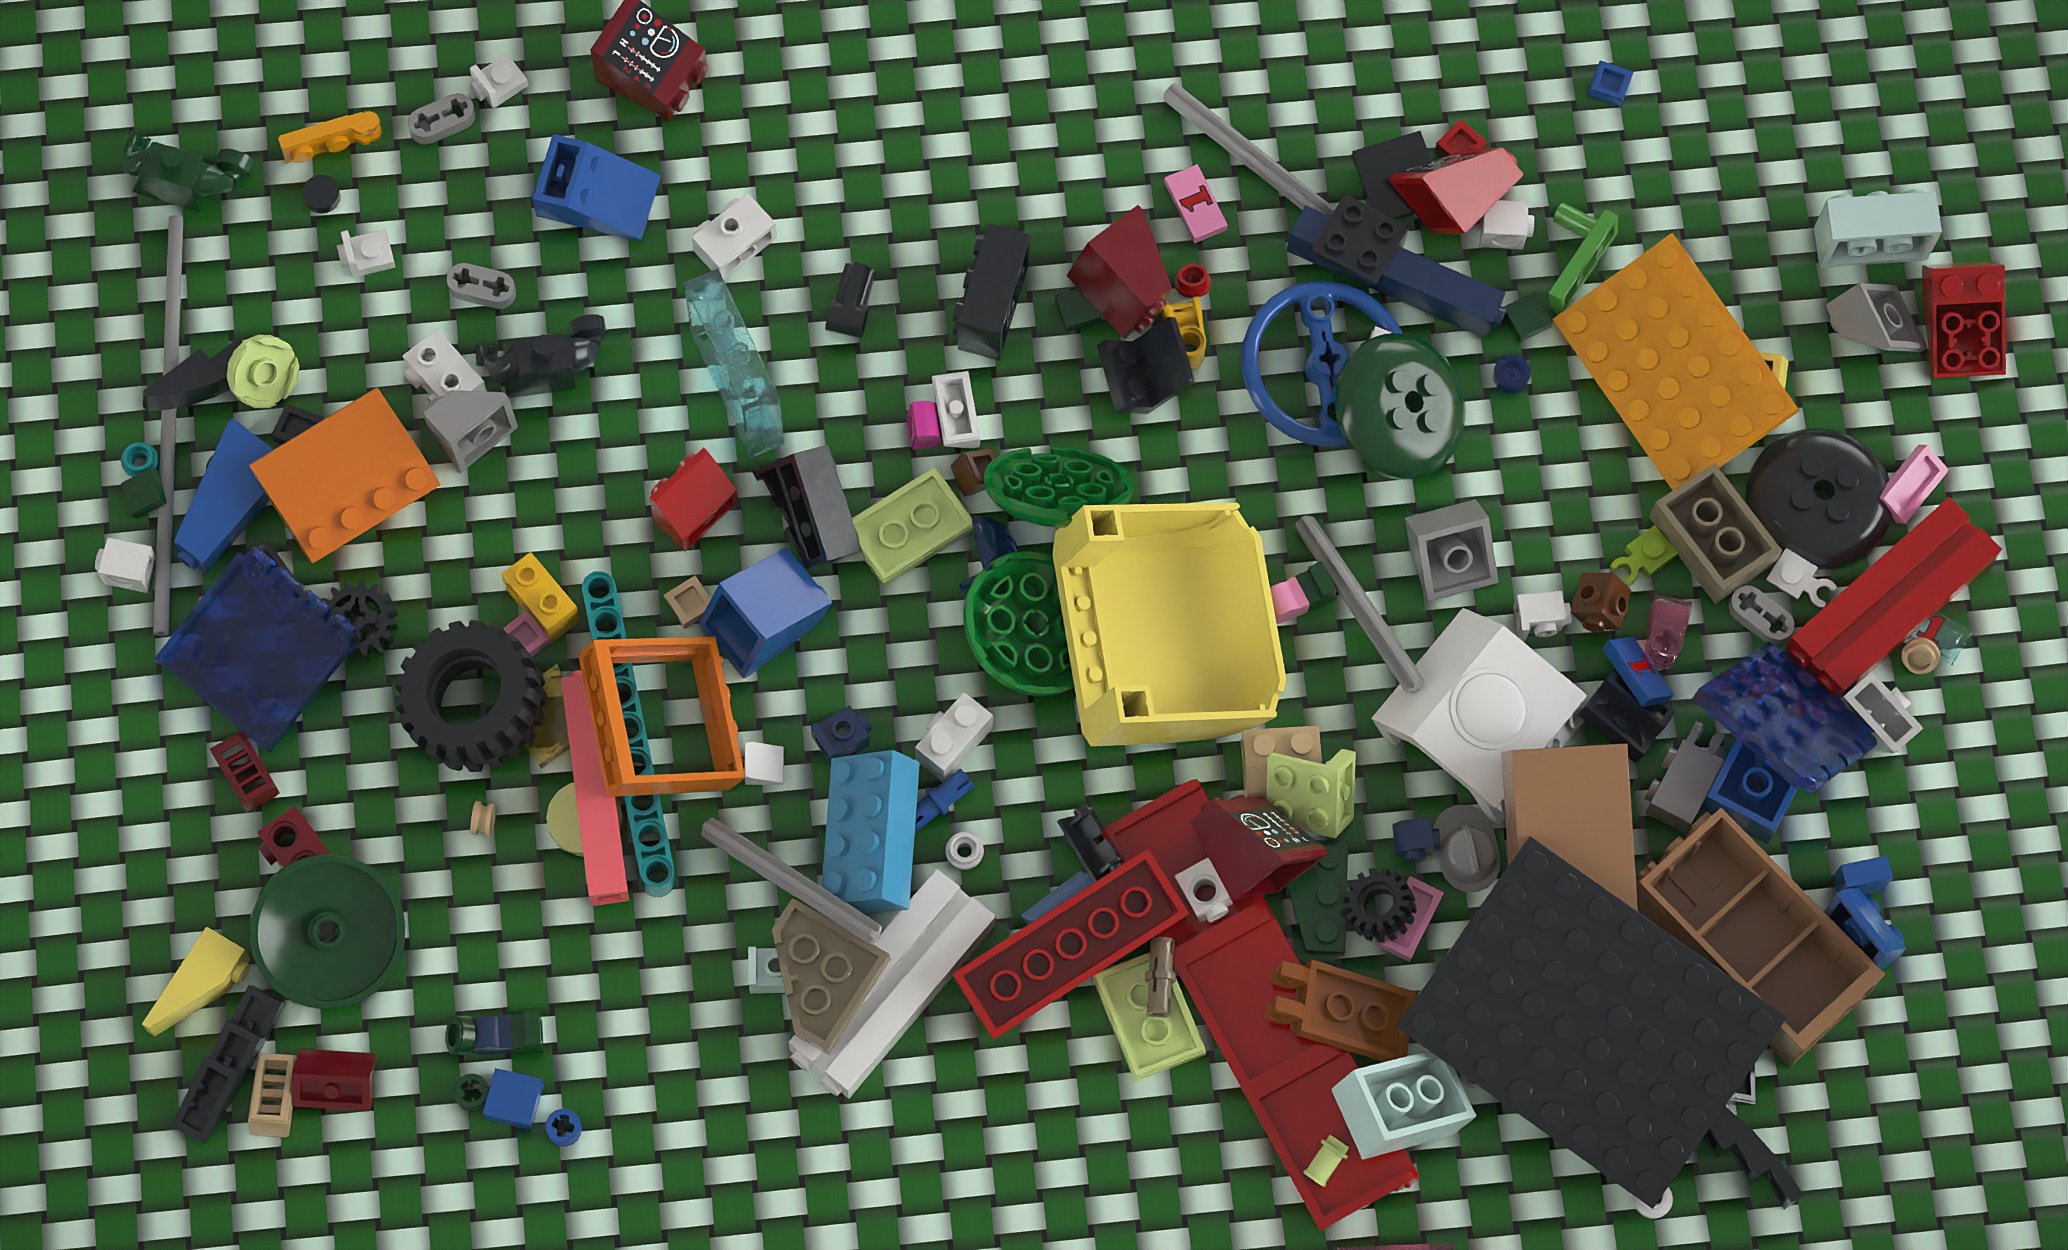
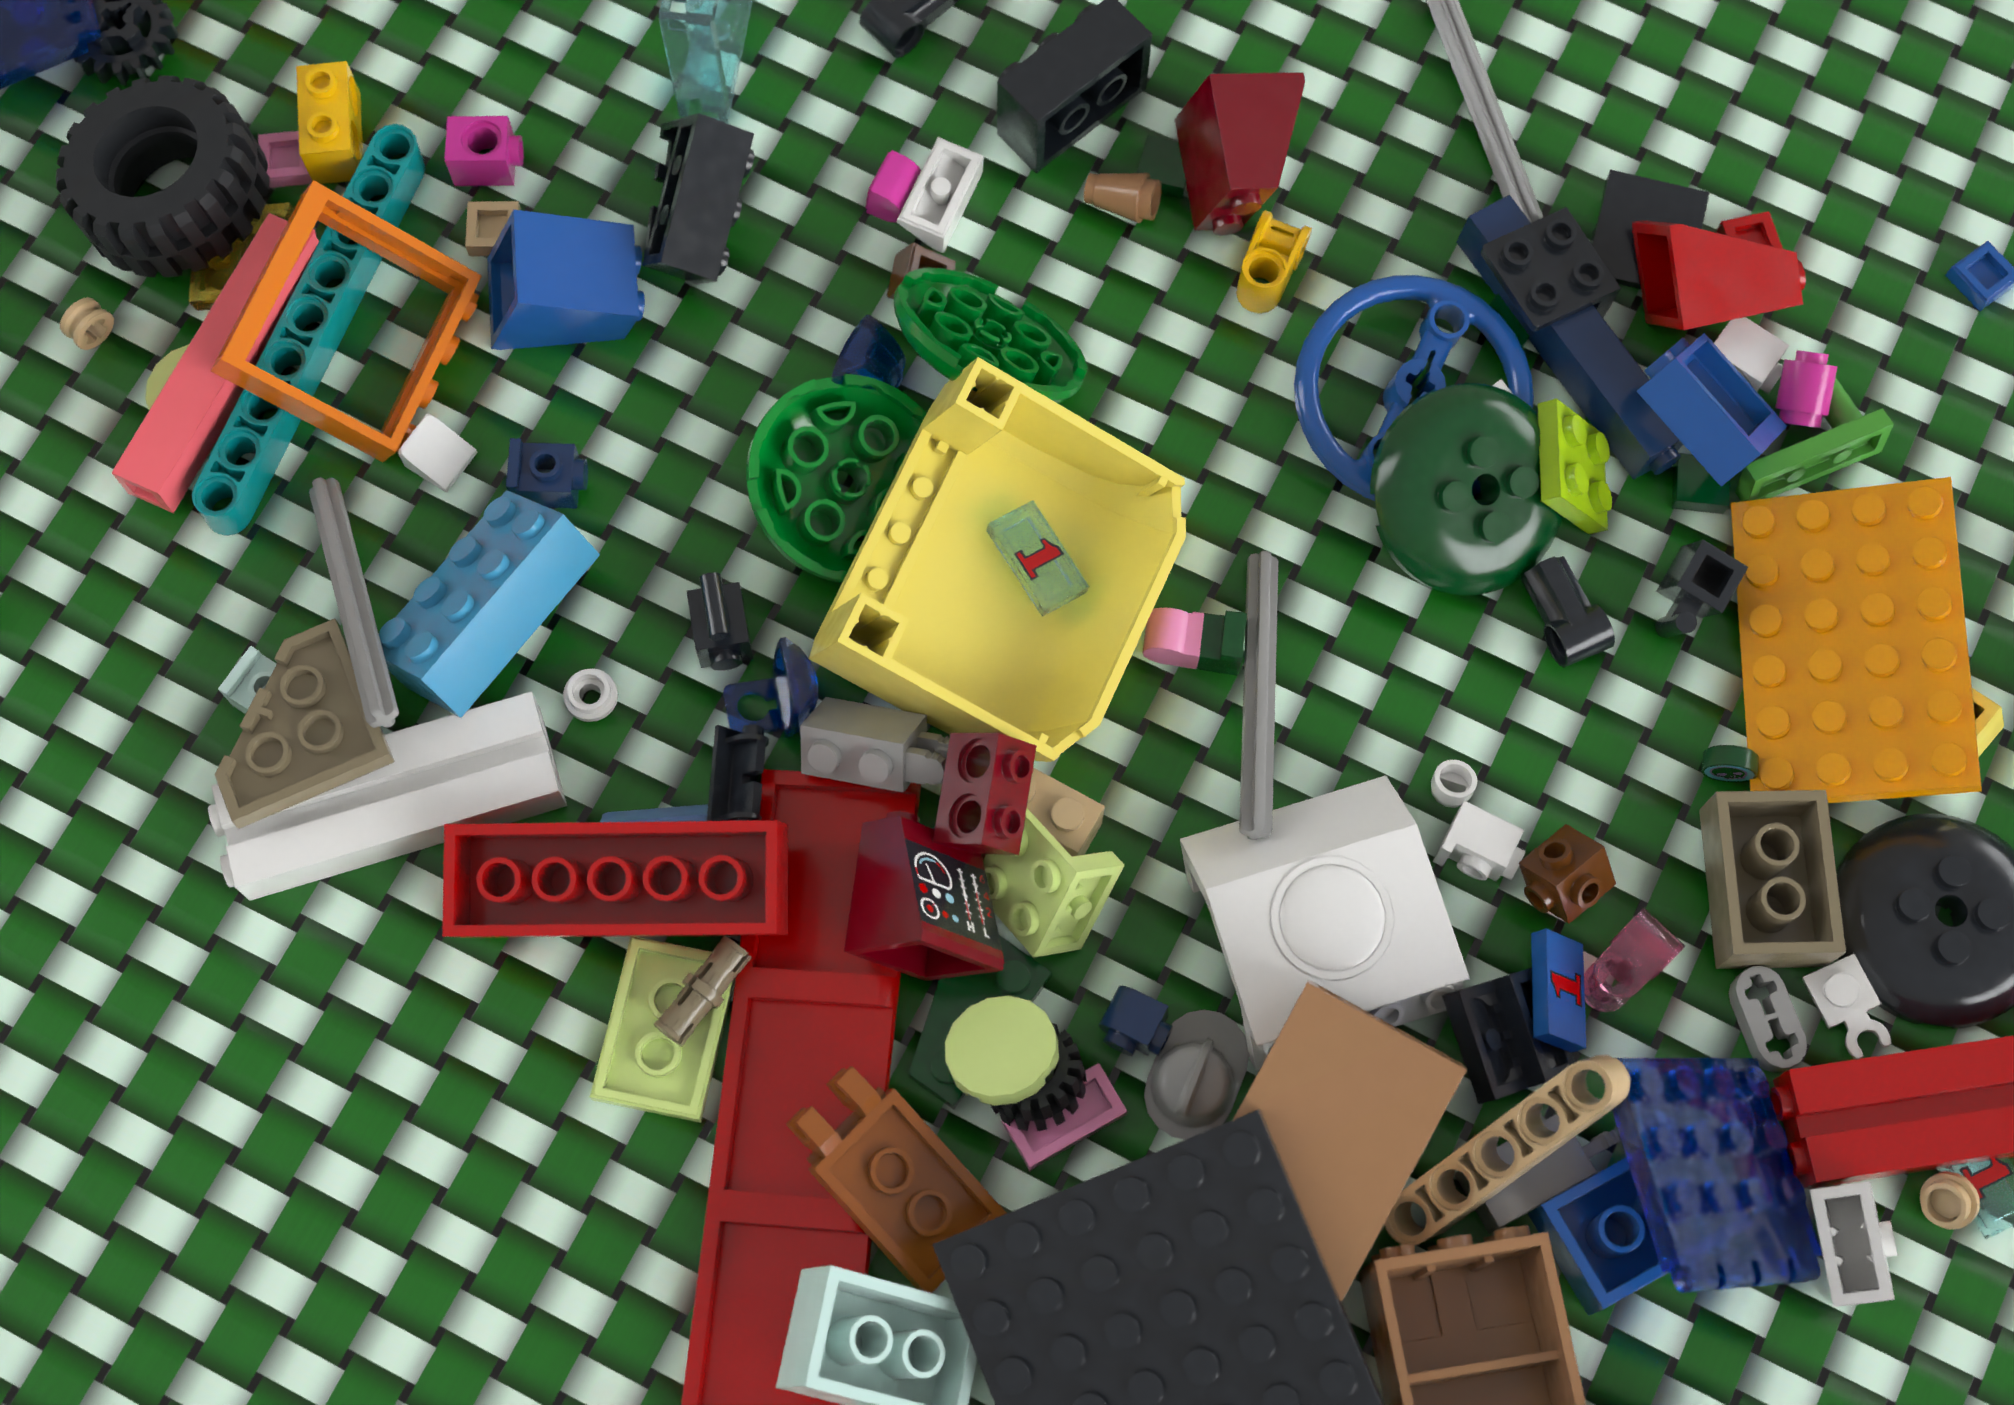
camera: 35 degrees right, 0 degrees up
red slope [649,447,738,552] -> none
yellowish green tile [852,467,976,587] -> none
white brick [915,692,993,782] -> none
blue pin [915,768,975,833] -> none
black bracket [1097,317,1195,414] -> none
bright pink tile [1164,164,1228,244] -> none
red plate [1175,264,1211,298] -> none
white brick [1175,858,1233,922] -> none
yellowish green pin [1303,1135,1349,1187] -> none
light grey slope [1405,499,1499,601] -> none
clear blue tile [1493,354,1531,393] -> none
lime plate [1609,525,1679,587] -> none
none -> dark pink brick [445,116,524,186]
none -> black brick [686,572,754,671]
none -> clear blue piece [723,637,818,738]
none -> light grey hinge [800,697,950,792]
none -> dark red brick [933,733,1037,855]
none -> yellowish green tile [945,996,1059,1106]
none -> clear light blue tile [986,500,1089,617]
none -> medium nougat cone [1084,173,1161,223]
none -> tan beam [1384,1055,1630,1246]
none -> white hinge [1431,760,1477,808]
none -> black piece [1521,556,1615,668]
none -> lime plate [1537,398,1612,534]
none -> blue window [1637,333,1787,486]
none -> black brick [1655,540,1748,638]
none -> dark green tile [1701,745,1759,782]
none -> dark pink brick [1775,350,1838,428]

